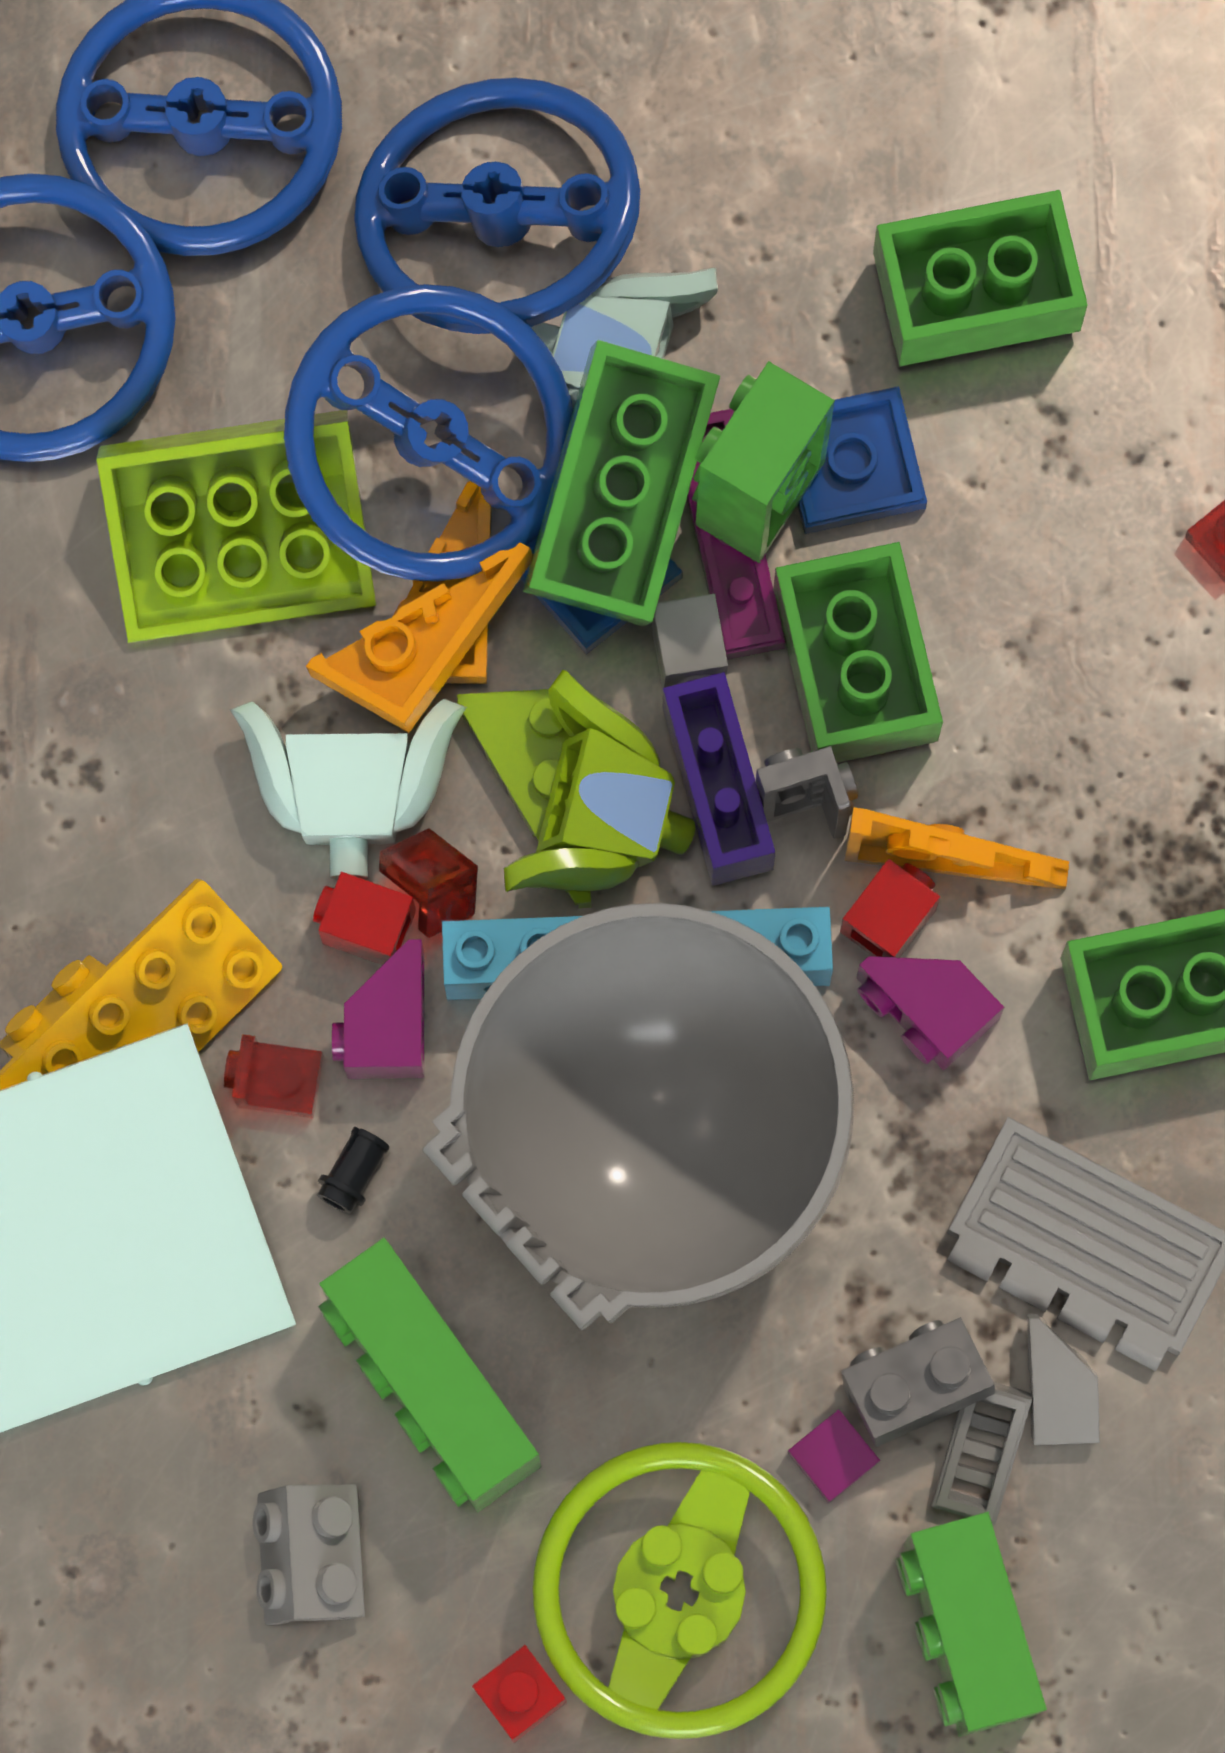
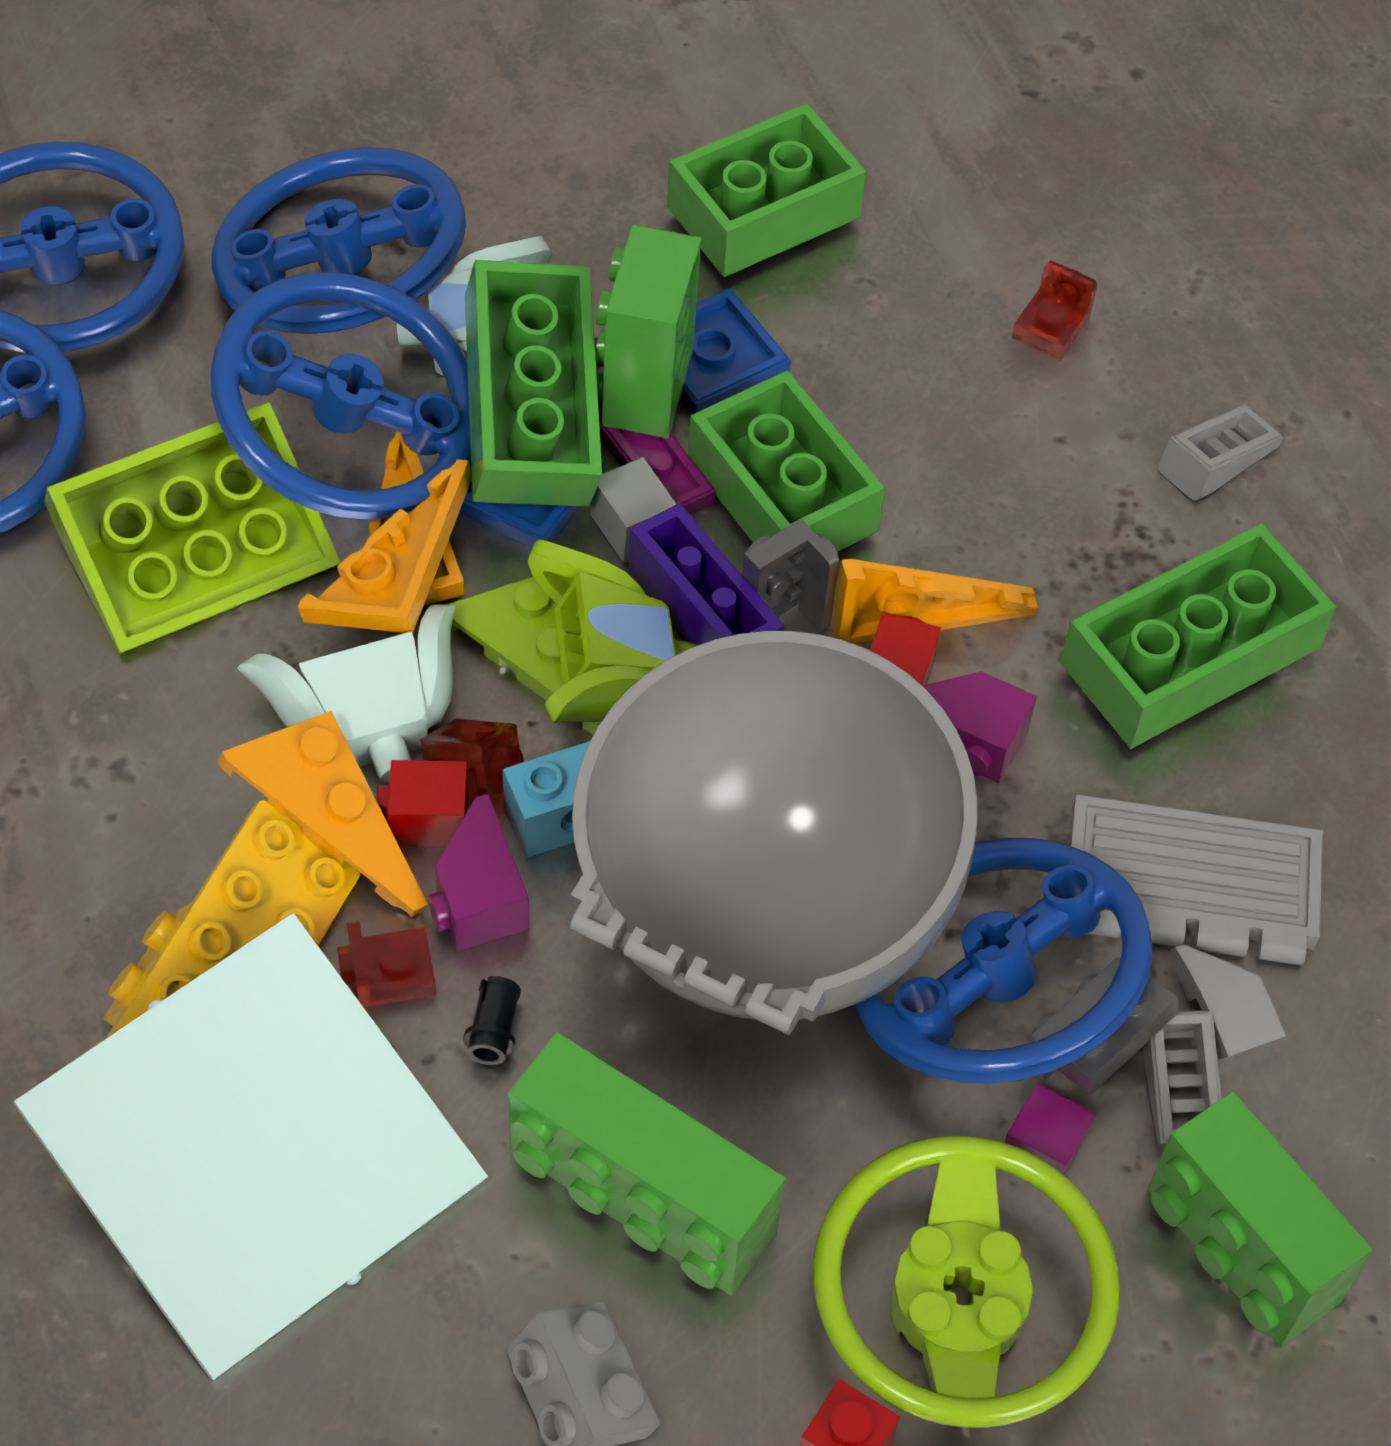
camera: 25 degrees left, 20 degrees down
none -> light orange wing [217,711,428,917]
none -> blue piece [855,838,1153,1084]

